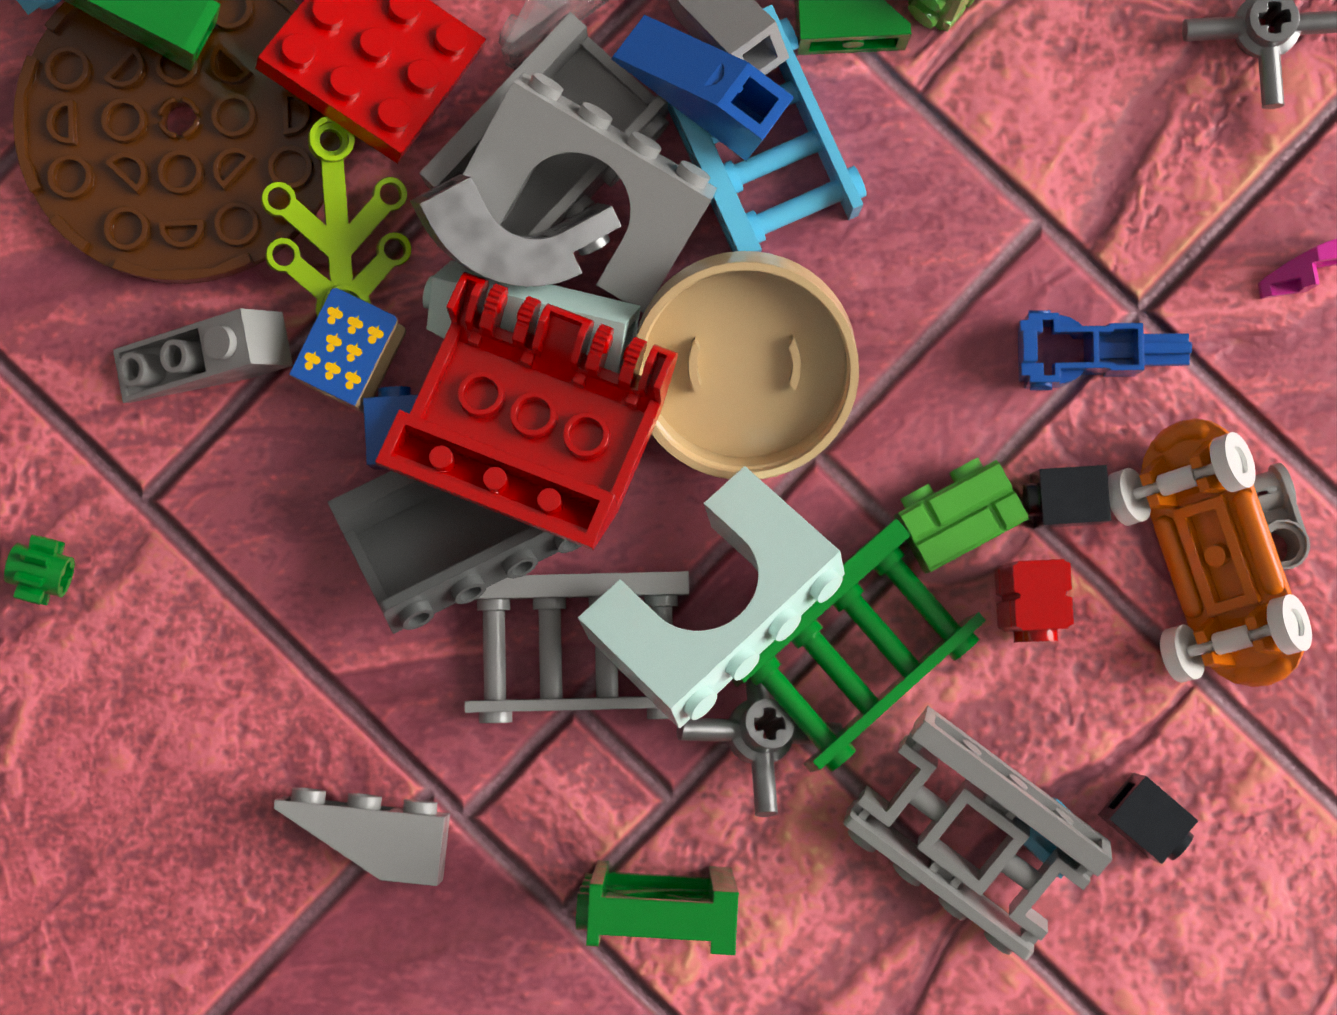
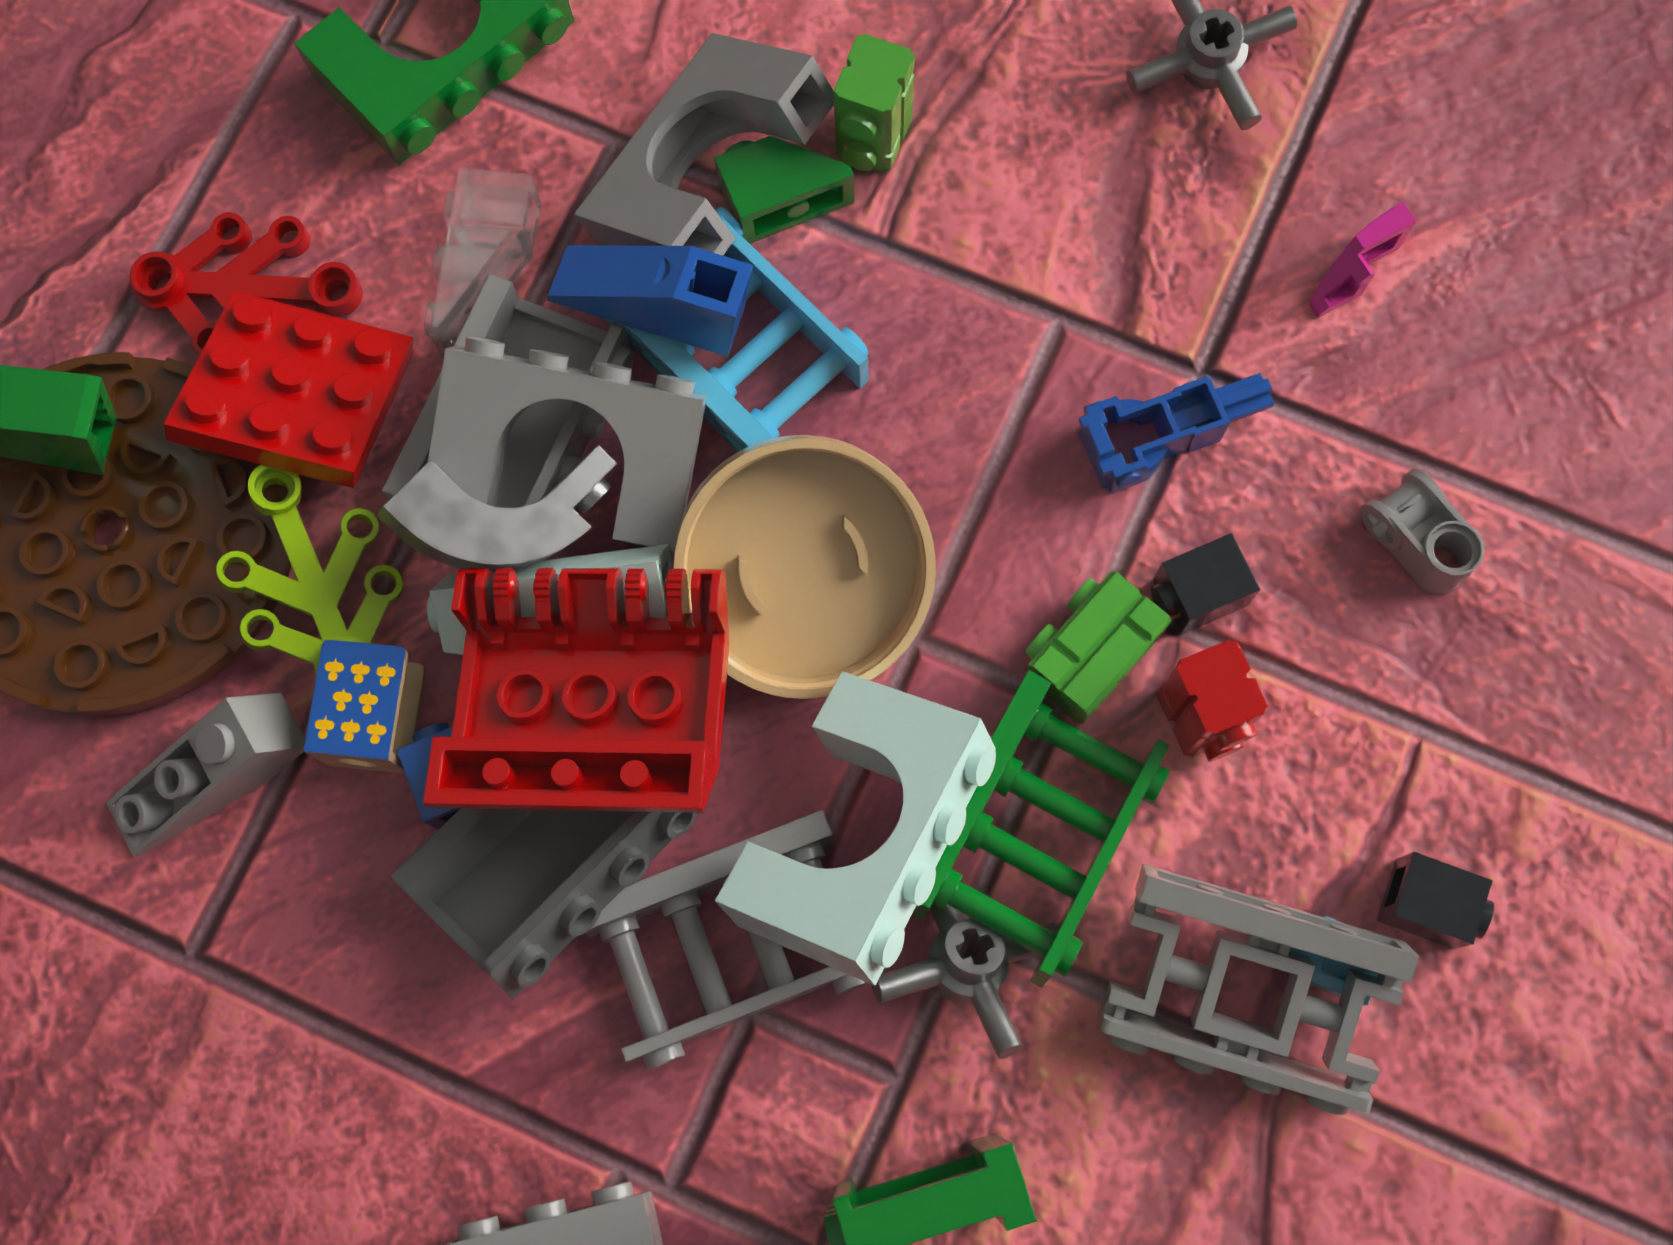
camera: 15 degrees left, 10 degrees down
green gear [4,534,75,606] -> none
orange piece [1108,418,1312,687] -> none

